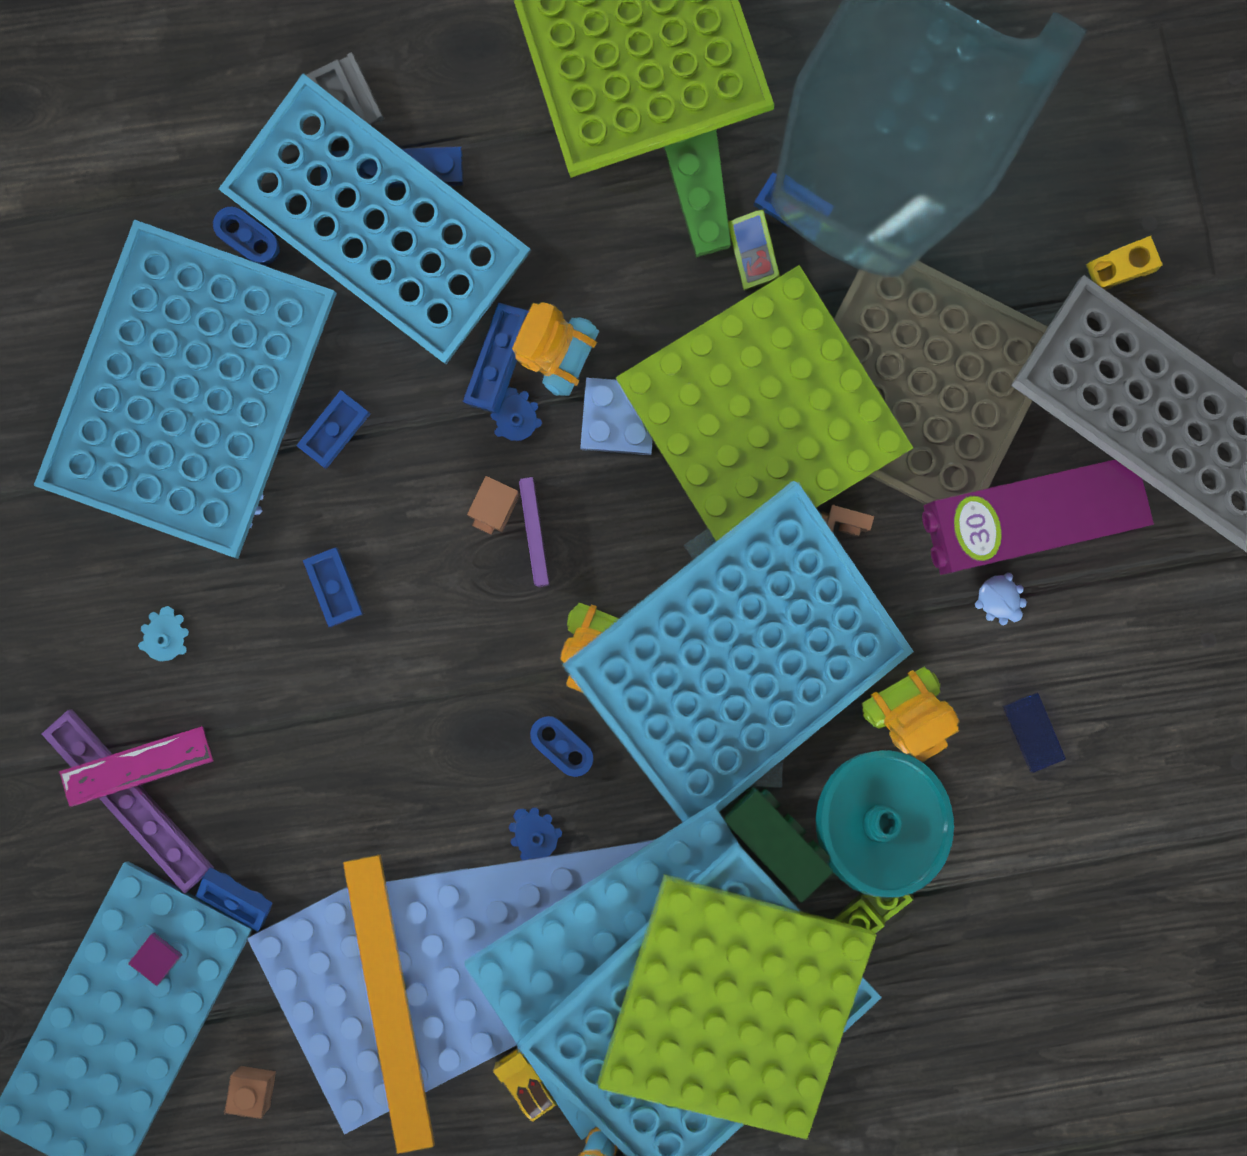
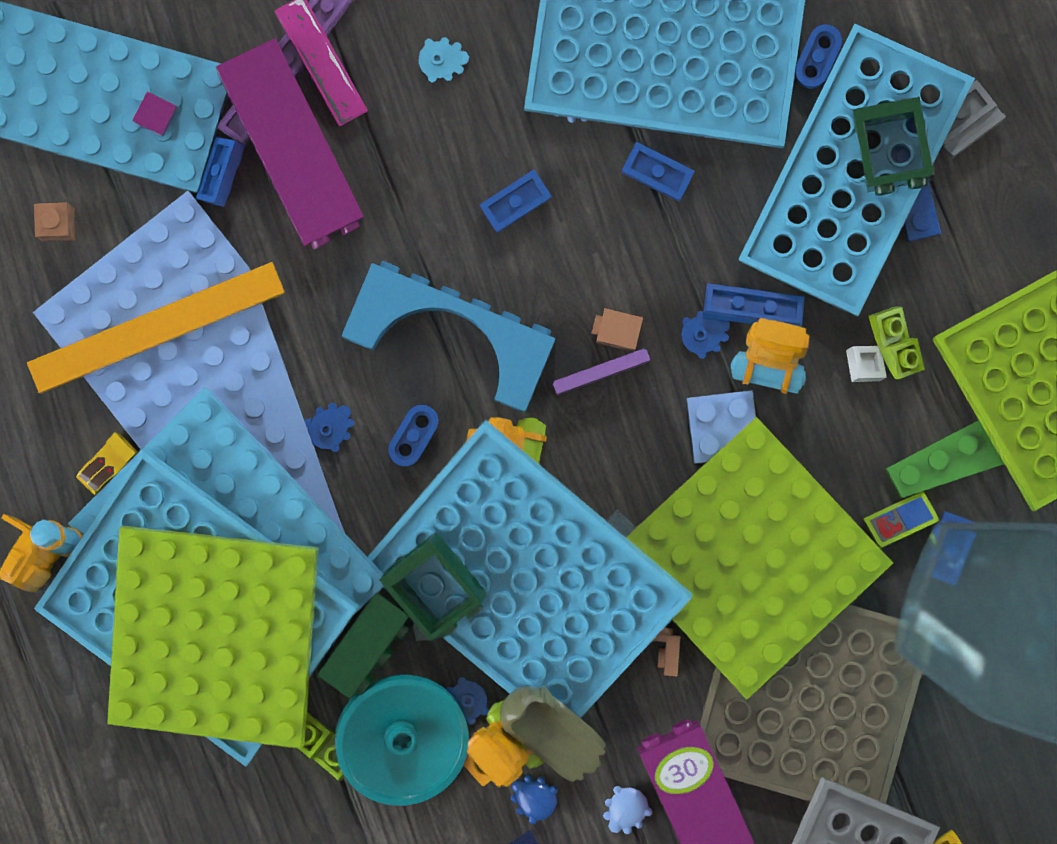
camera: 85 degrees right, 0 degrees up
none -> magenta brick [216,38,364,250]
none -> dark azure arch [341,261,556,413]
none -> dark green window [379,531,487,642]
none -> blue piece [446,677,489,725]
none -> olive hair [500,686,606,782]
none -> blue piece [510,774,558,825]
none -> white plate [846,346,887,382]
none -> dark green window [853,96,934,196]
none -> lime slope [869,306,925,379]

